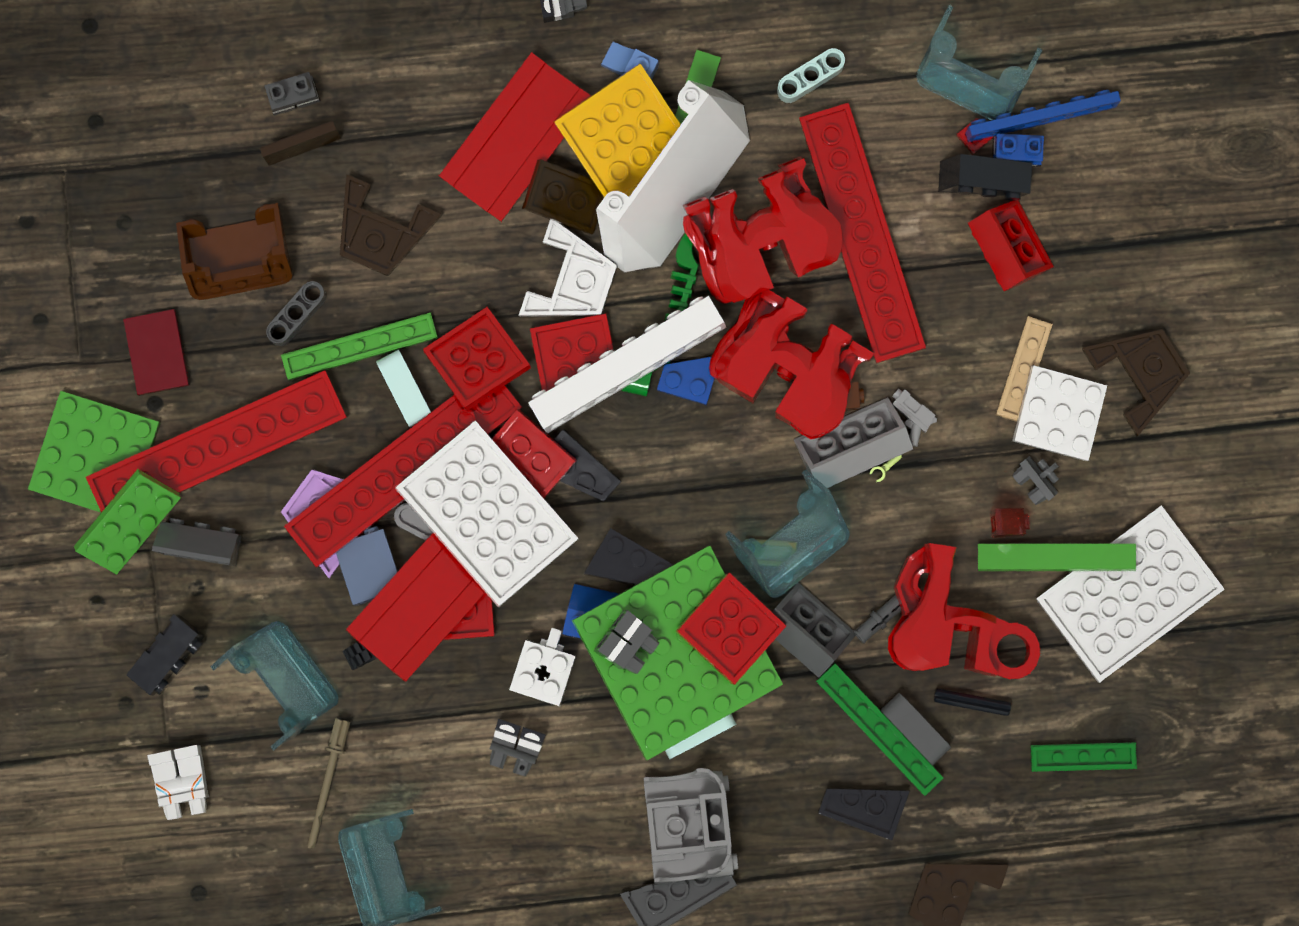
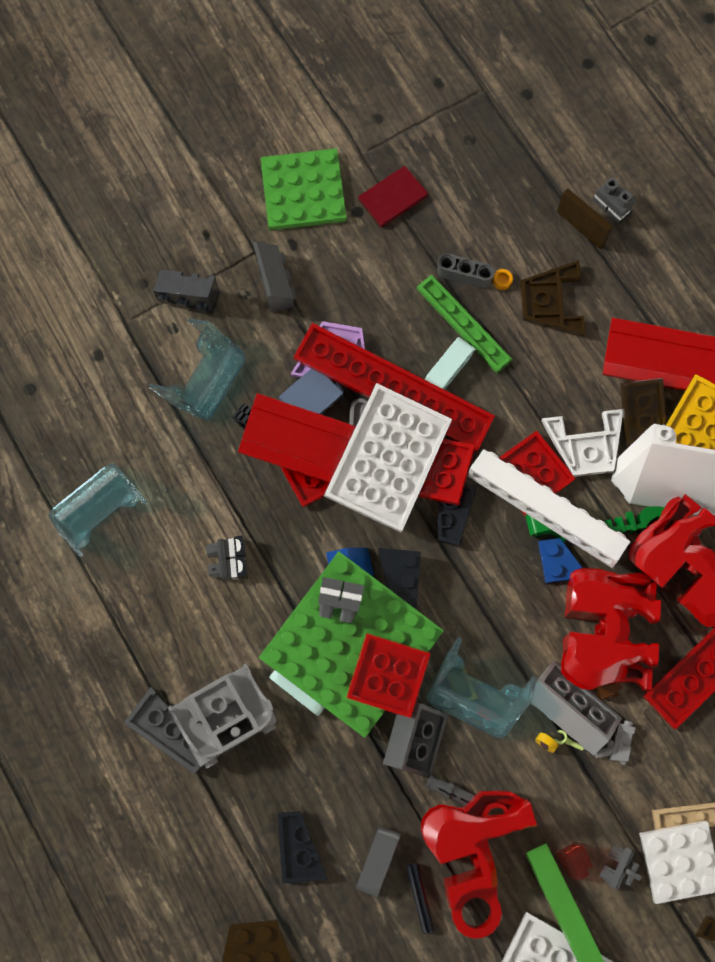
camera: 65 degrees right, 10 degrees down
bright green plate [74,469,181,574] -> none
red plate [86,371,347,513] -> none
white hips [147,745,209,820] -> none
reddish brown windscreen [176,203,292,300] -> none
dark tan piece [308,718,350,849] -> none
red plate [423,307,531,411] -> none
white hinge [509,628,576,706] -> none
green plate [816,664,943,796] -> none
none -> light orange tile [493,269,513,290]
none -> yellow tile [535,733,558,753]

